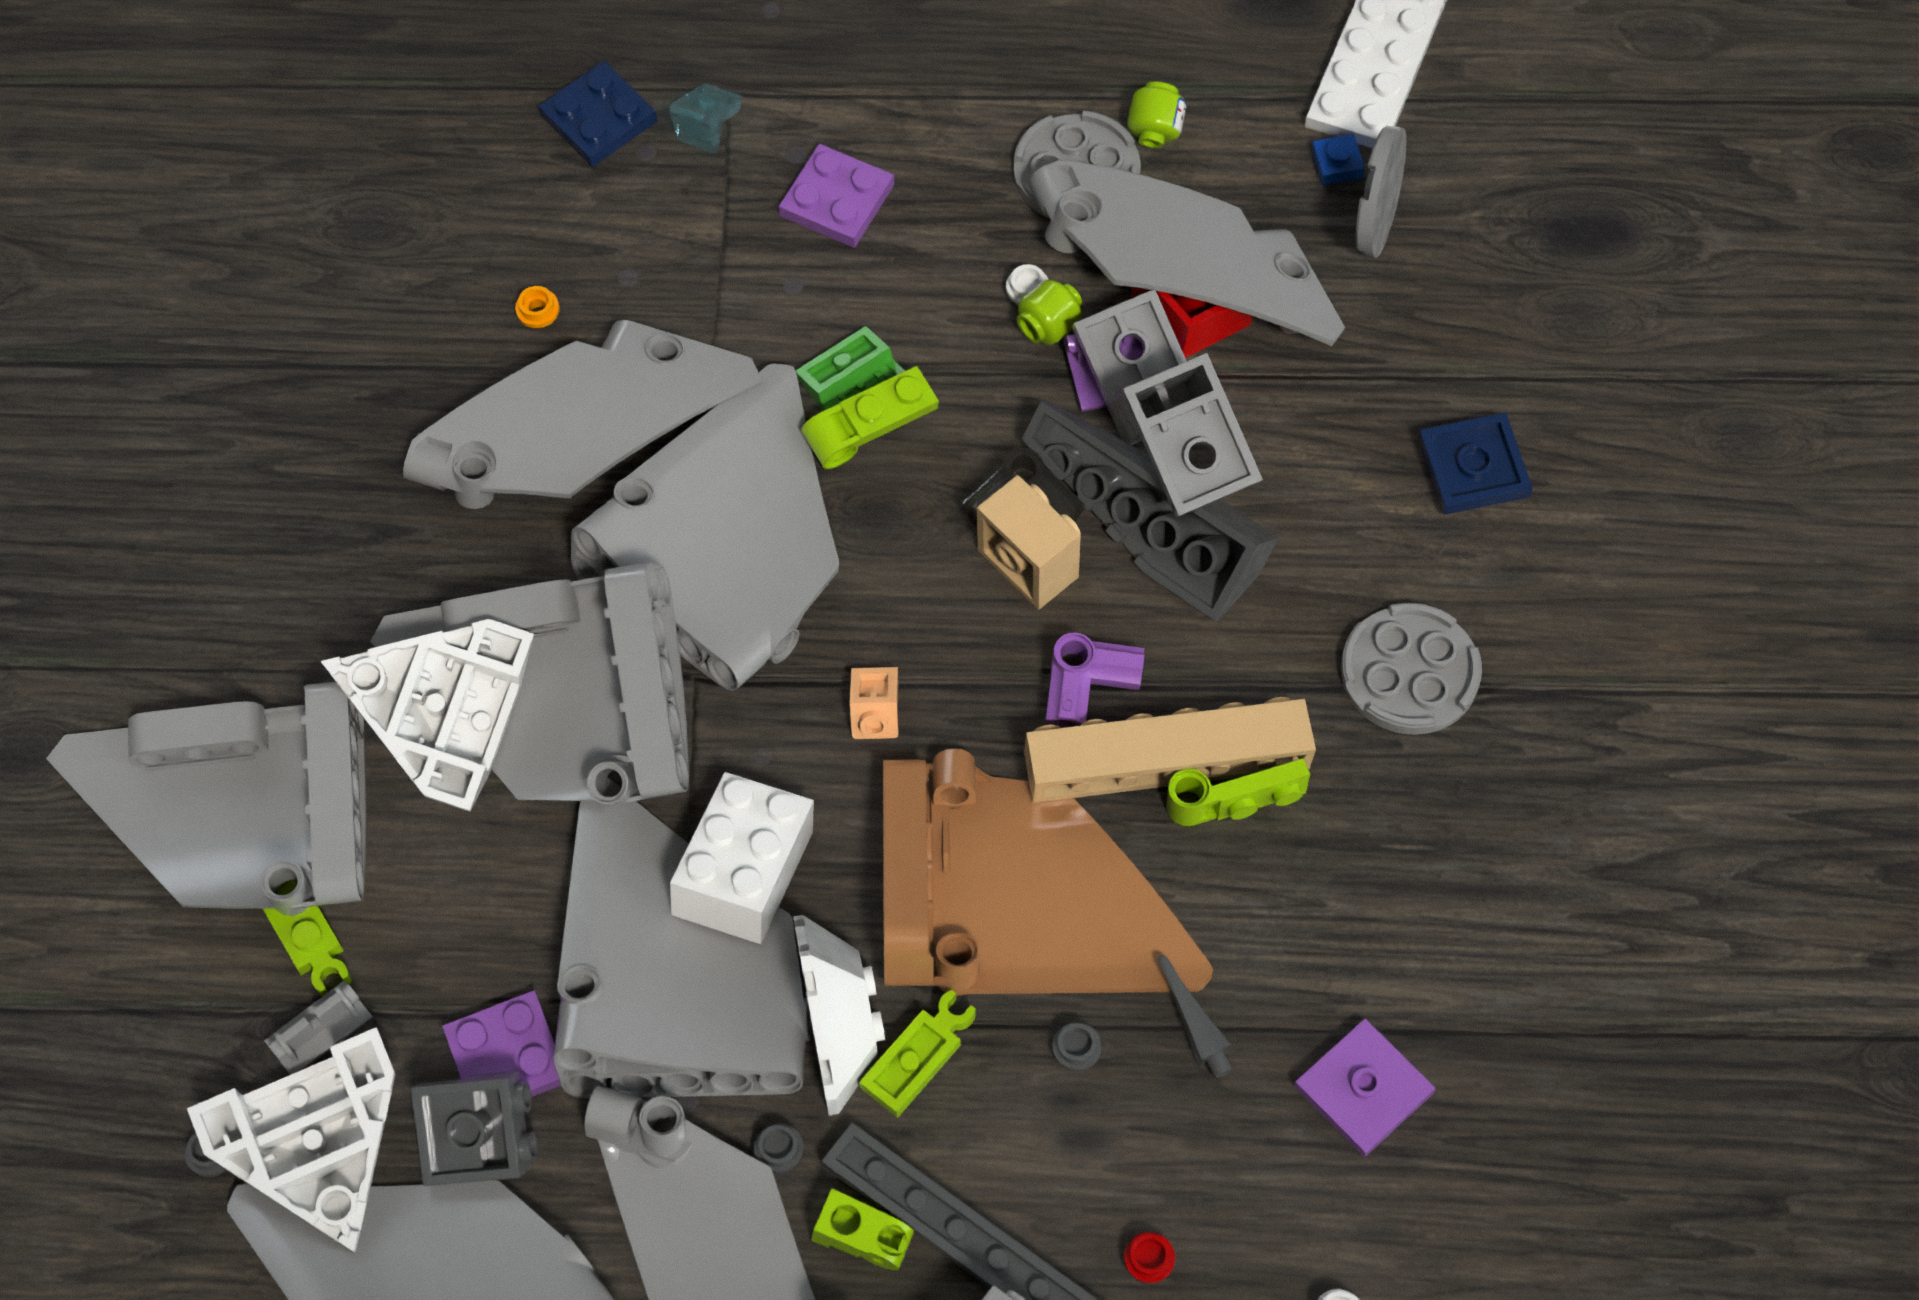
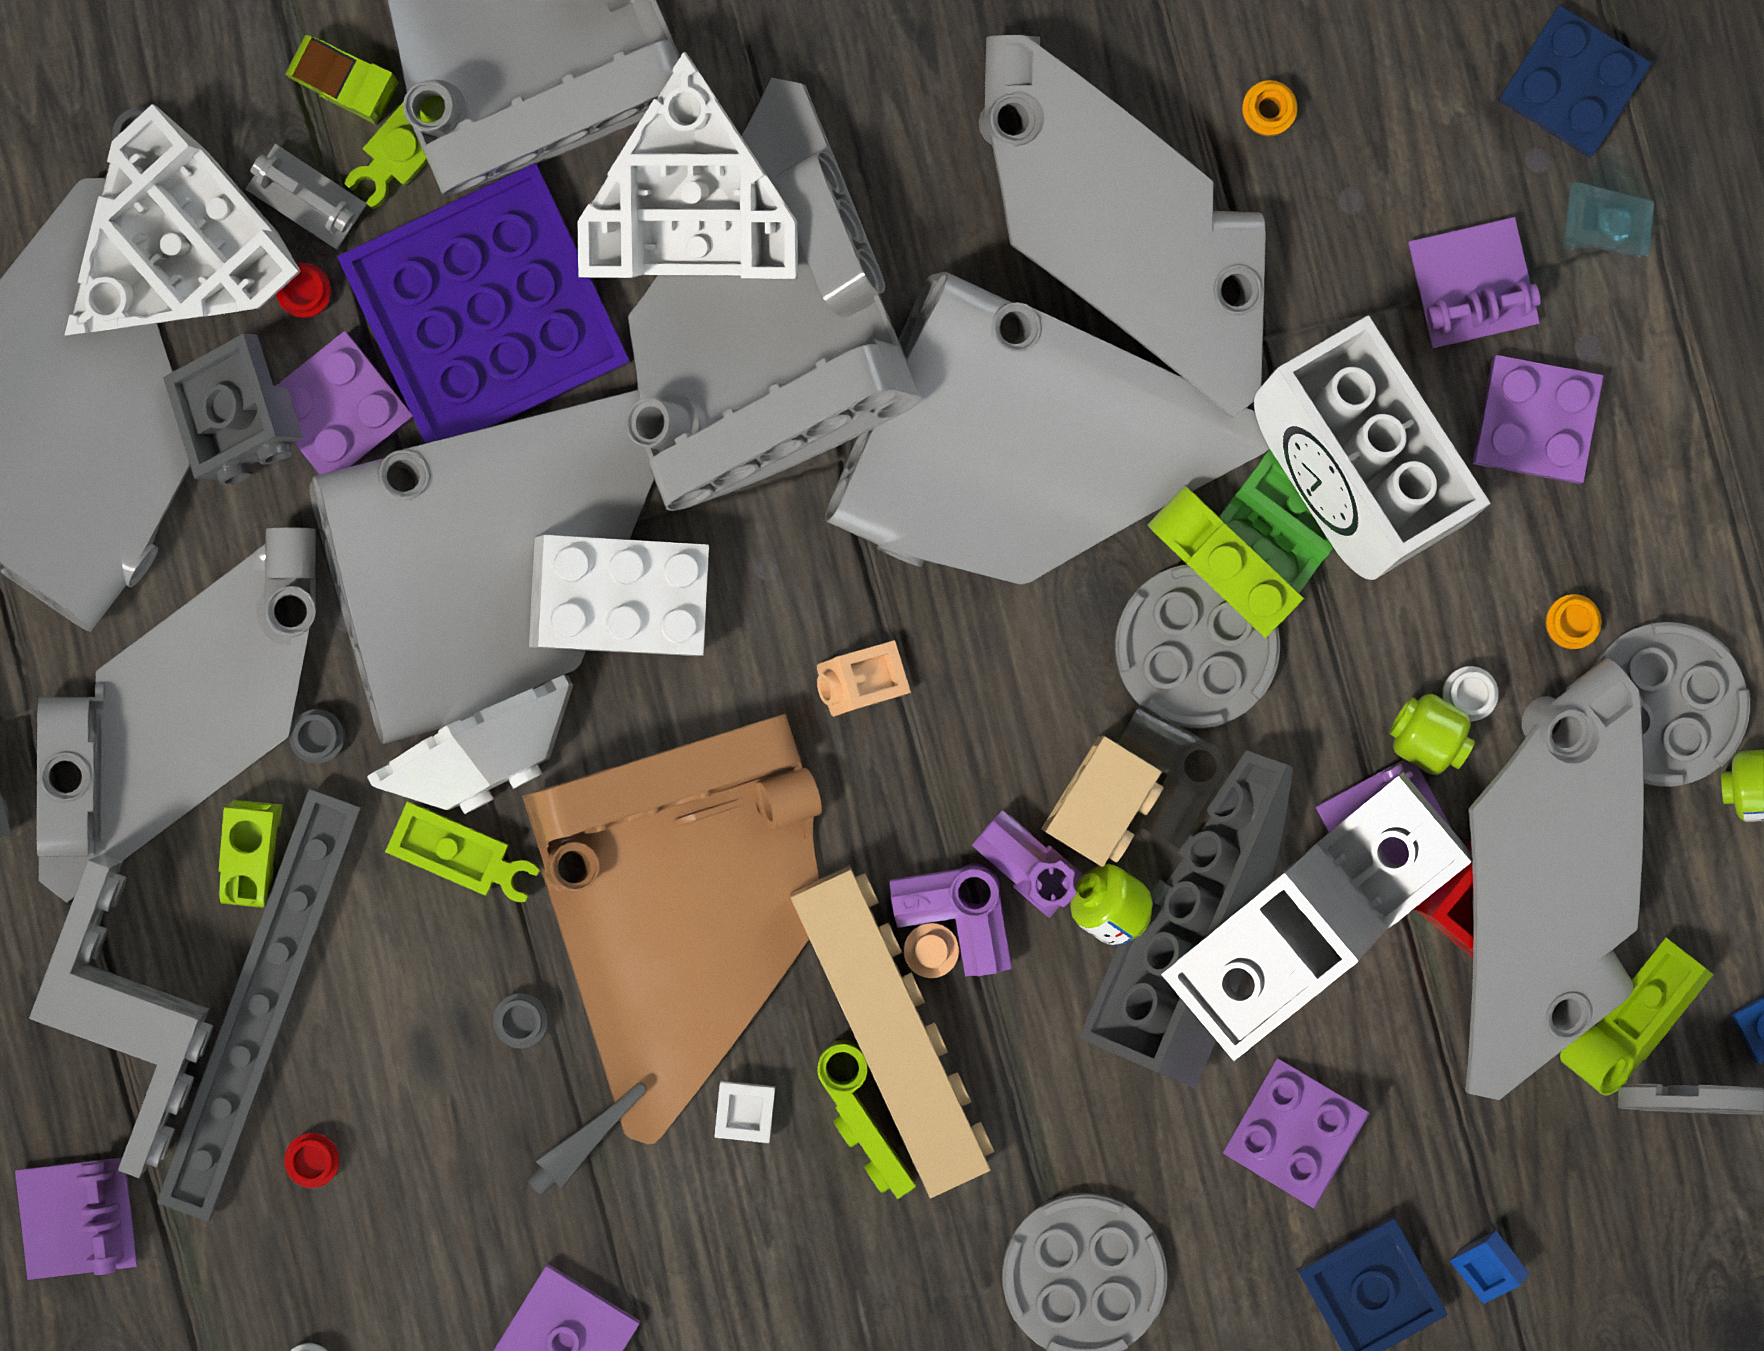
camera: 70 degrees right, 25 degrees up
none -> red plate [276,263,332,318]
none -> leg [285,35,399,125]
none -> dark purple plate [337,163,631,444]
none -> white plate [714,1081,775,1143]
none -> light nougat plate [904,923,959,978]
none -> medium lavender piece [972,810,1084,918]
none -> lime head [1070,864,1153,946]
none -> light grey tile [1115,565,1280,728]
none -> medium lavender hinge [1223,1058,1370,1209]
none -> white brick [1254,315,1491,580]
none -> medium lavender hinge [1408,217,1540,348]
none -> blue plate [1450,1230,1530,1304]
none -> light orange plate [1545,594,1602,649]
none -> lime plate [1560,938,1714,1096]

